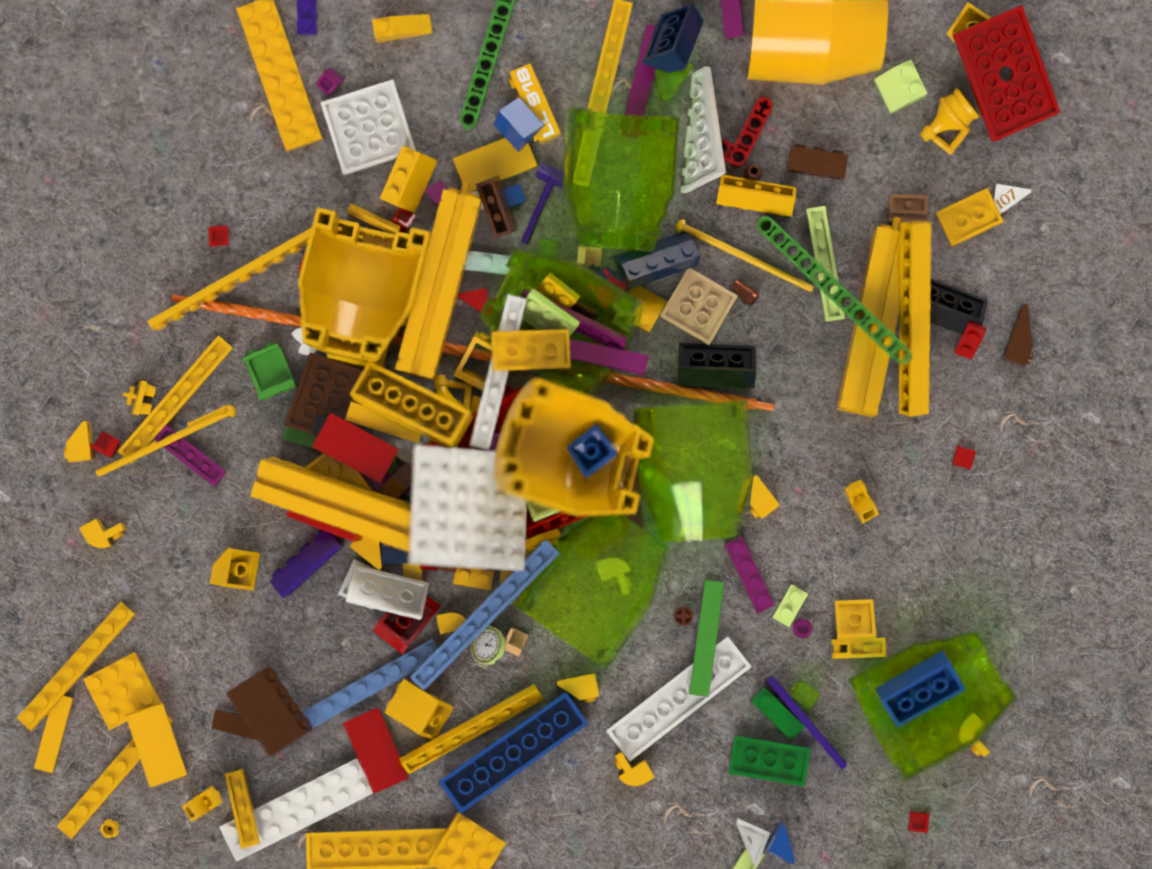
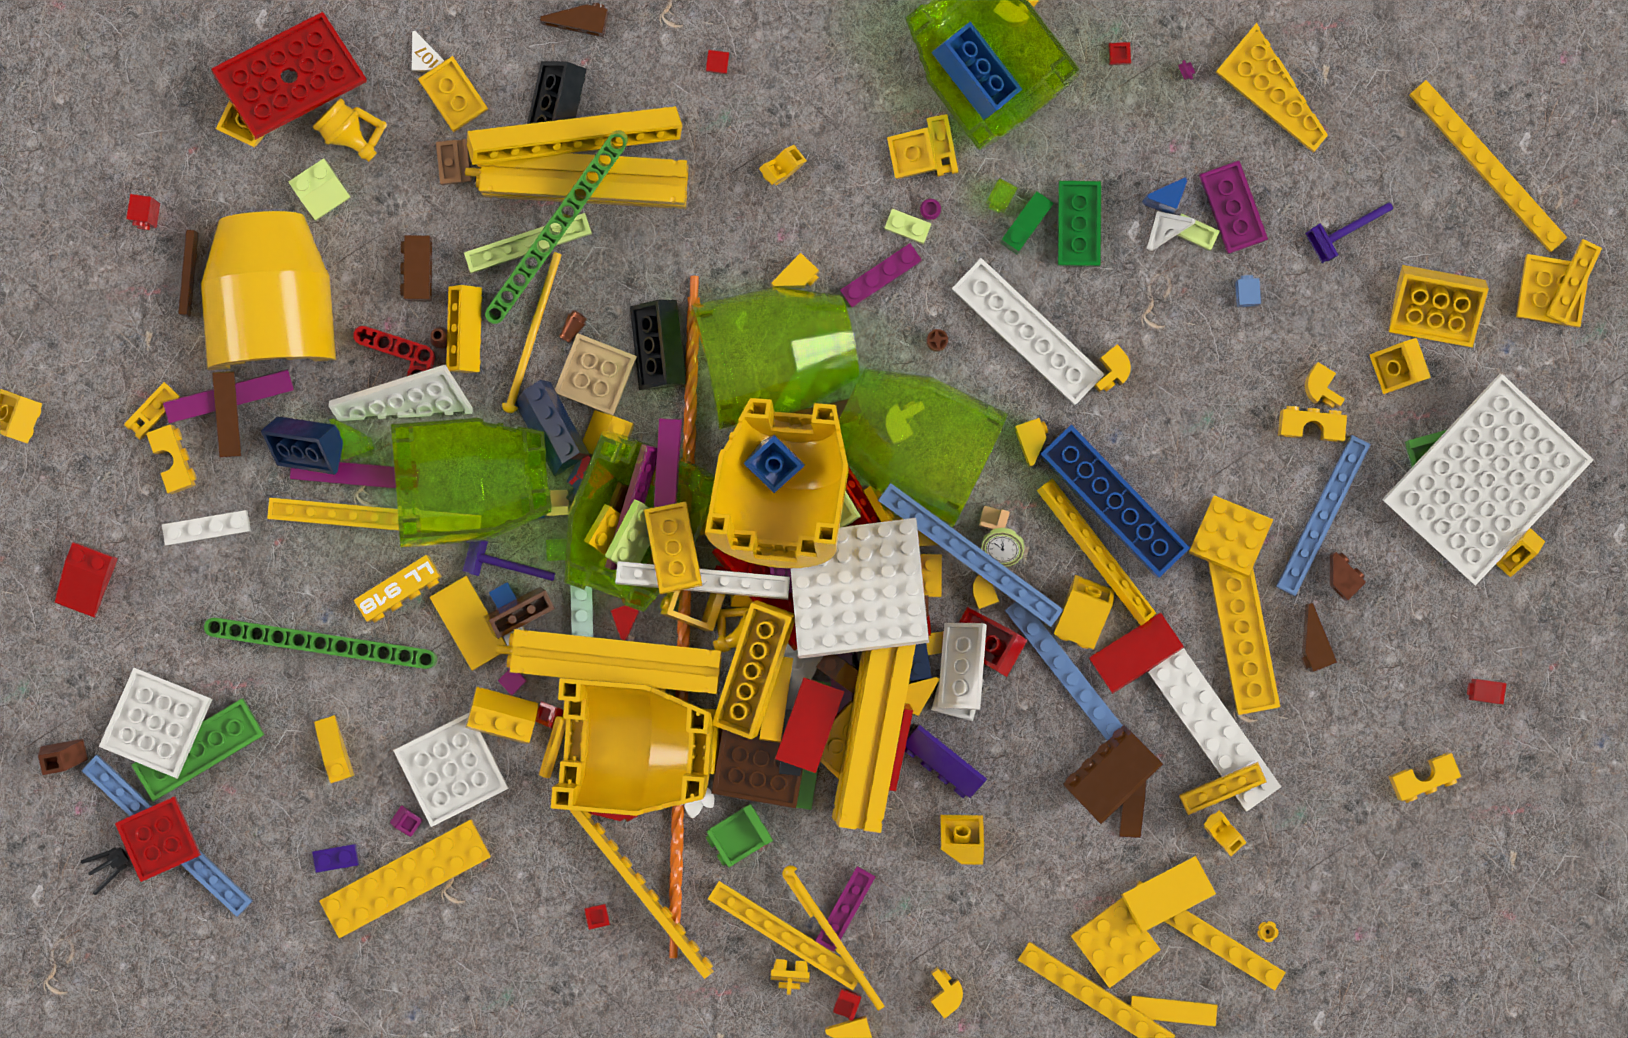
camera: 100 degrees left, 0 degrees up
slope [493,97,545,152] -> none
bright green tile [689,580,725,697] -> none
dark purple tile [766,676,847,770] -> none
red plate [954,321,987,360] -> none

